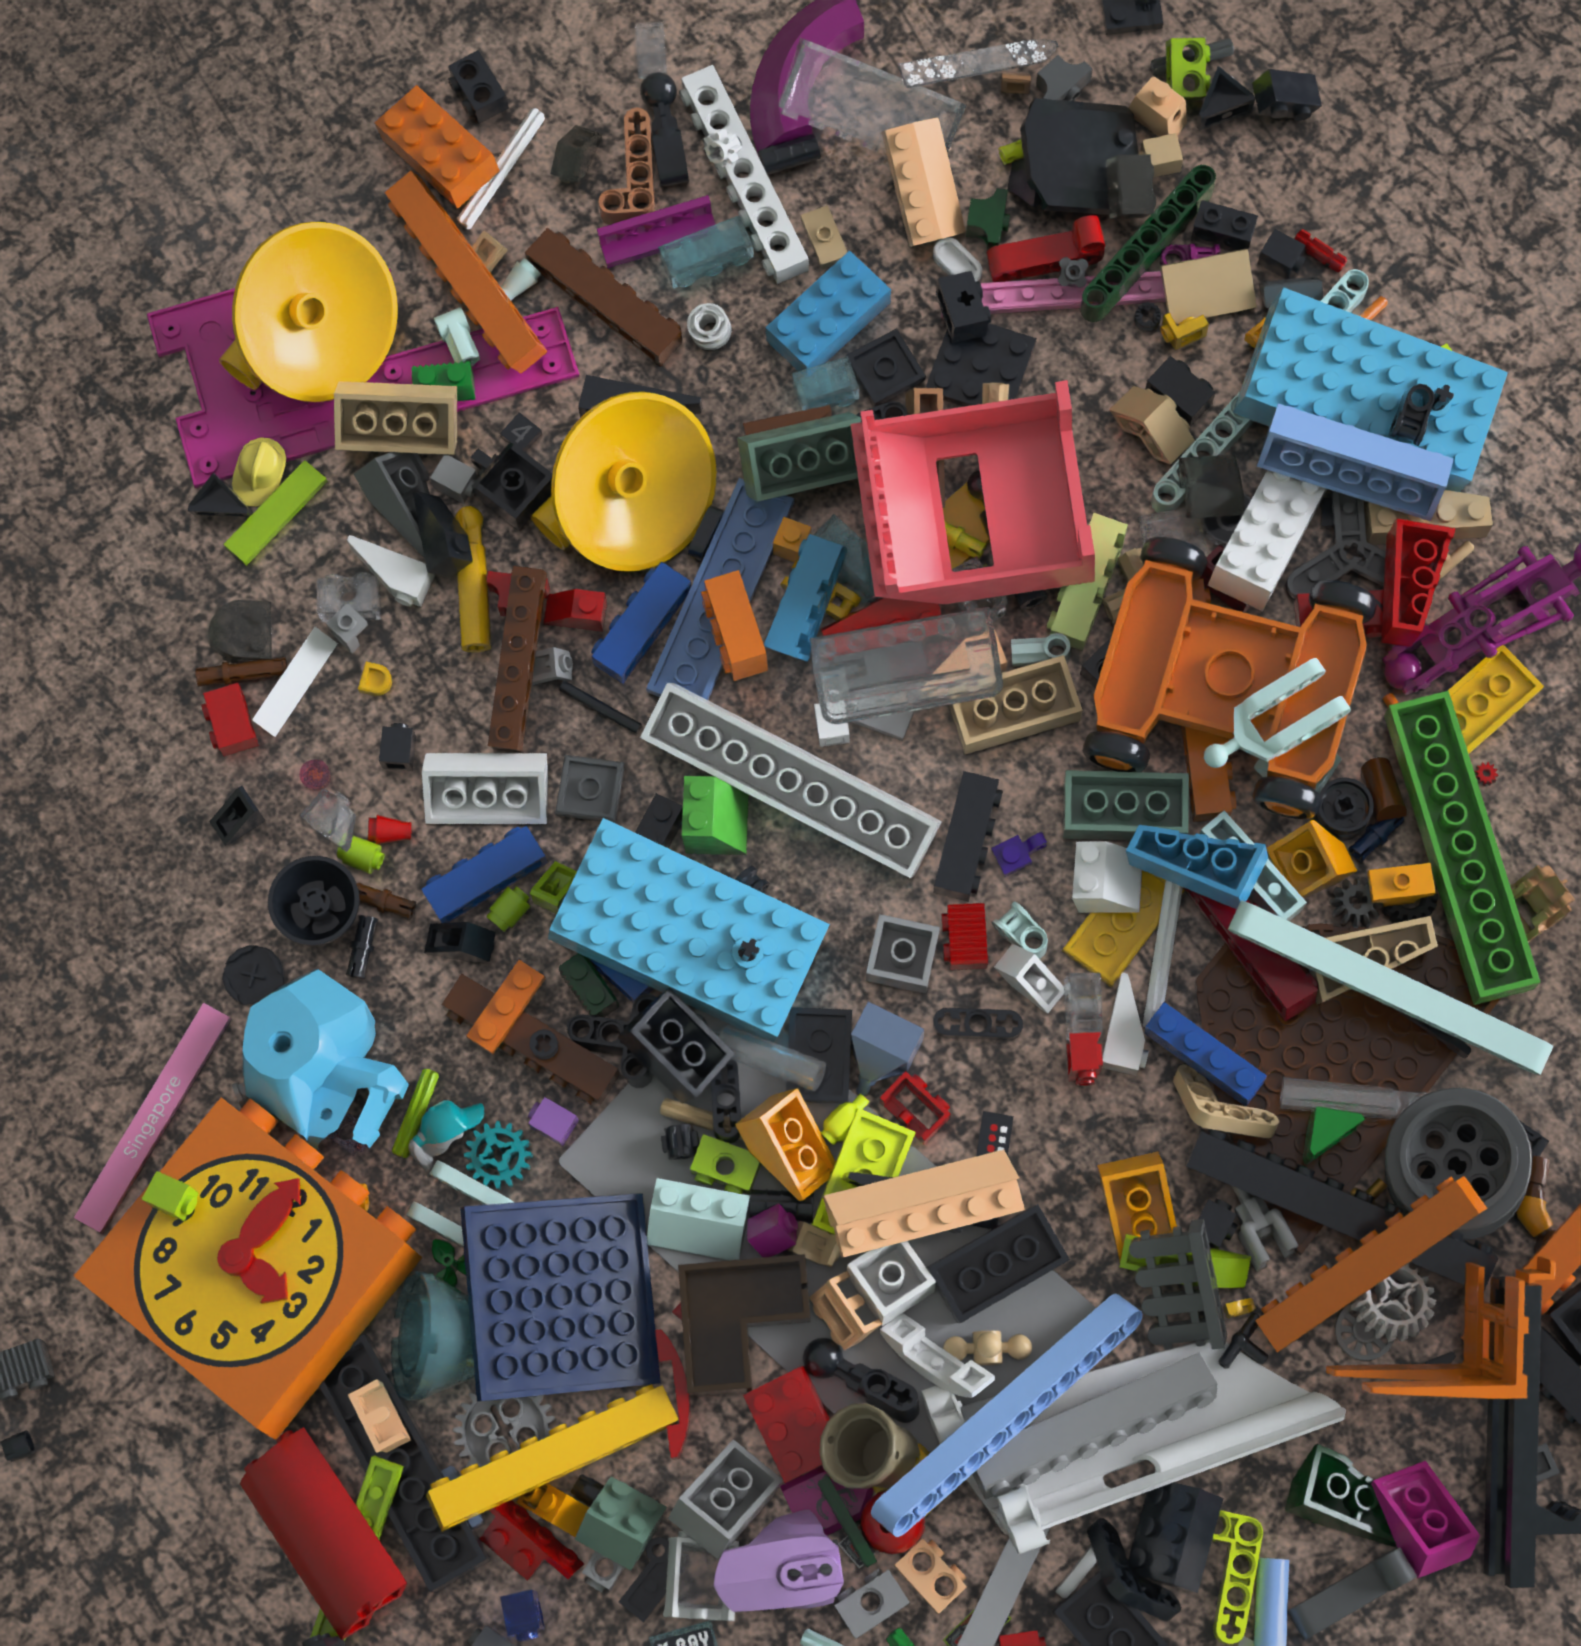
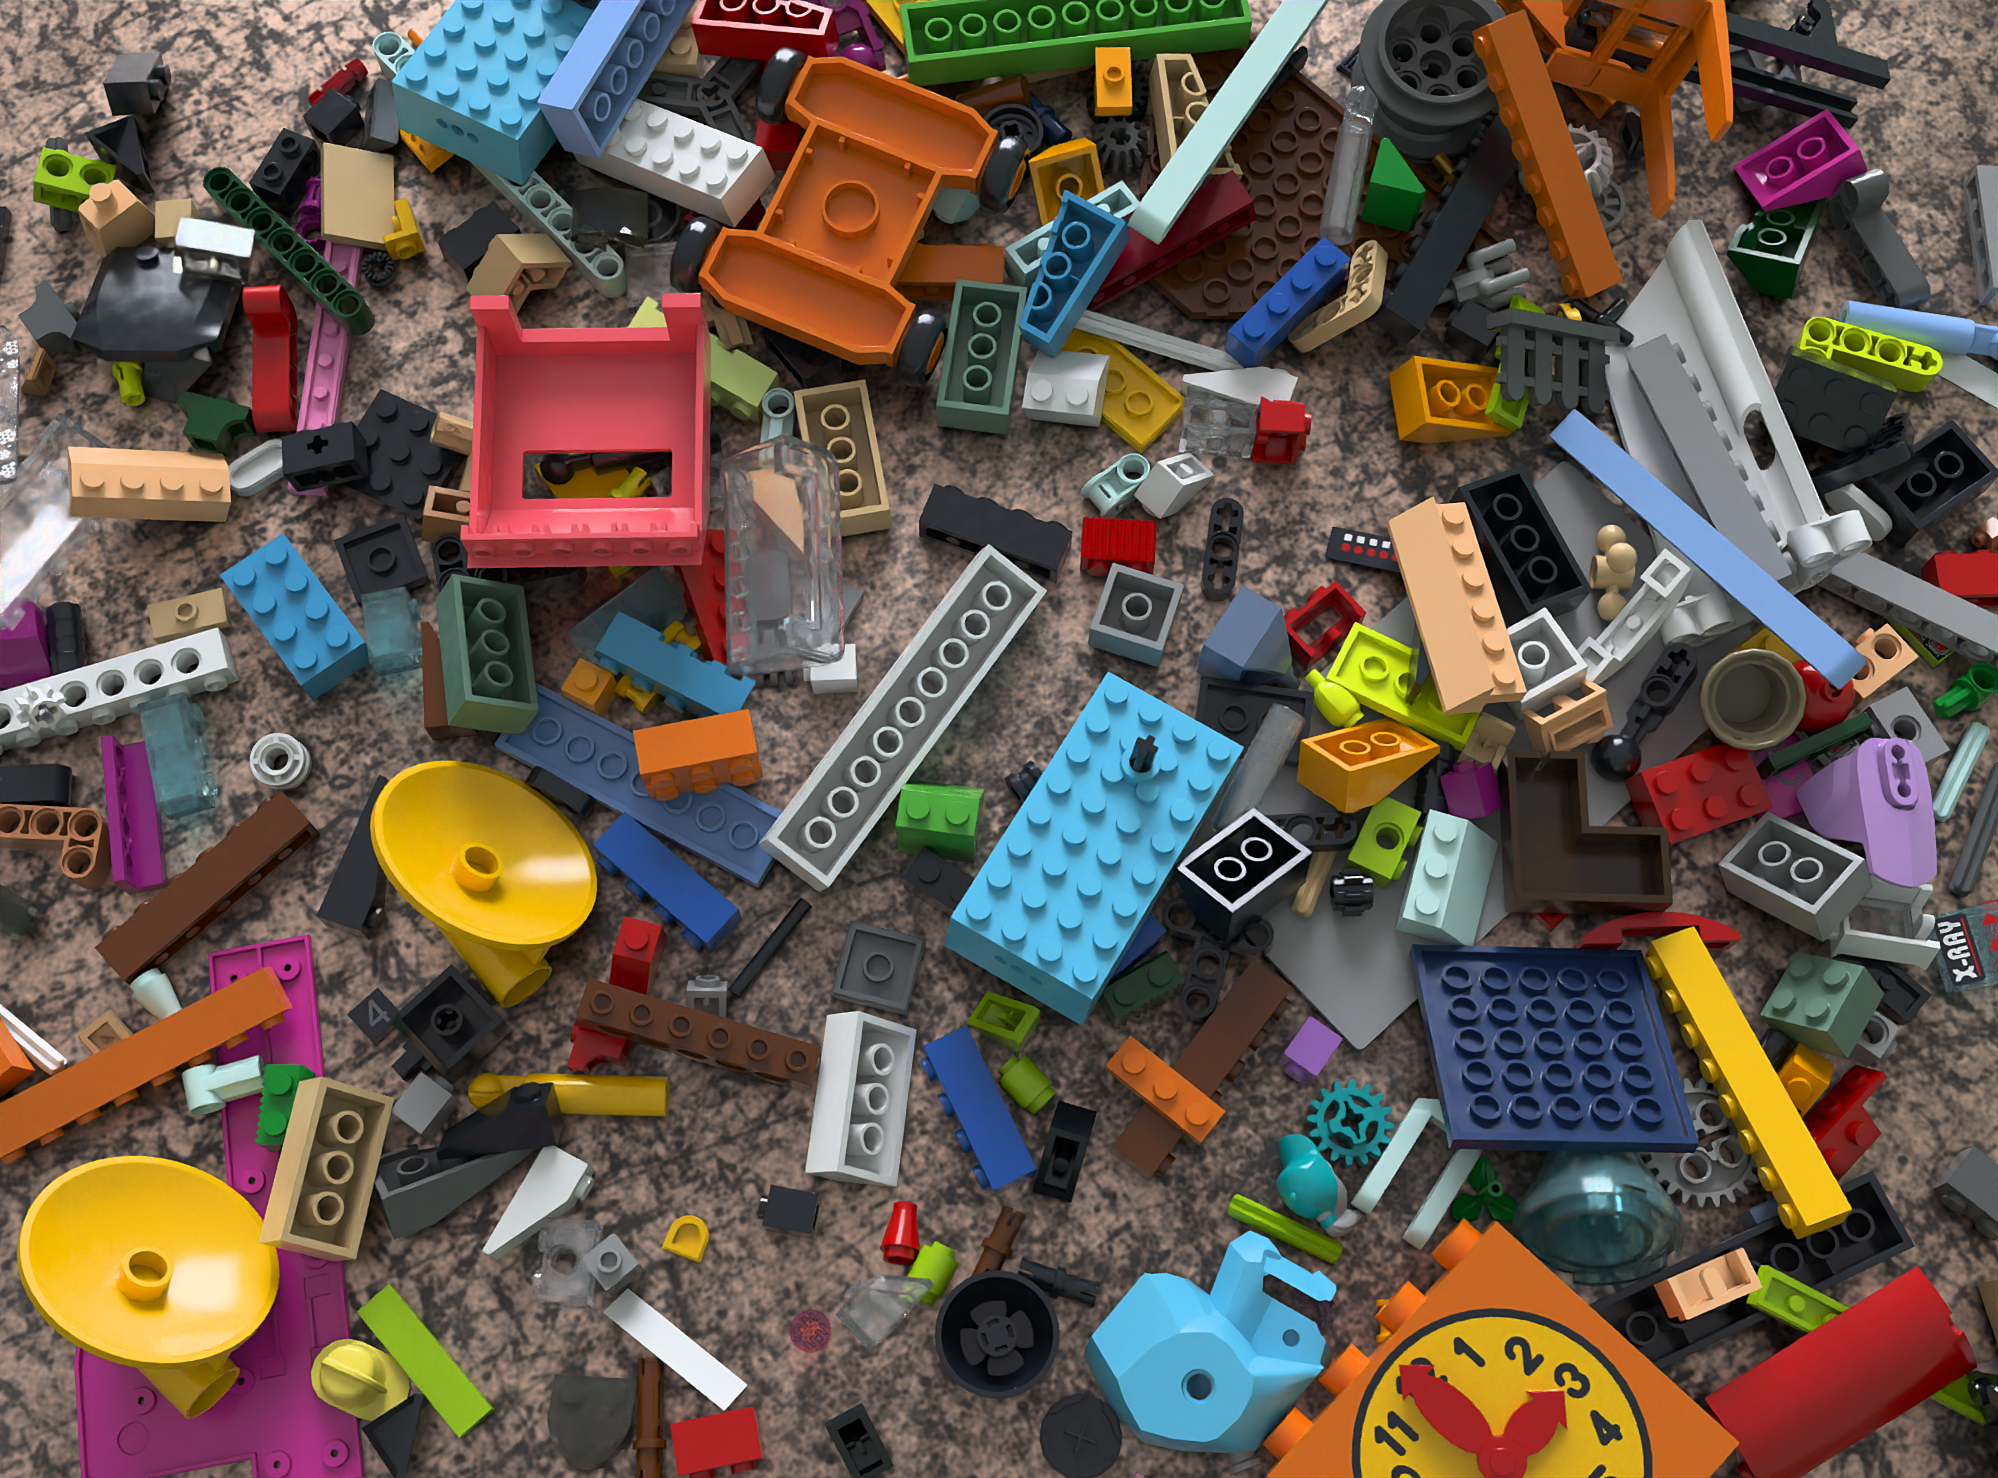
camera: 90 degrees left, 5 degrees down
clear blue brick [500,1589,546,1642] -> none
black bush [529,1029,559,1060] -> none
dark purple plate [991,832,1047,877] -> none
dark grey plate [1058,257,1088,288] -> none
light aqua piece [1204,658,1351,768] -> none

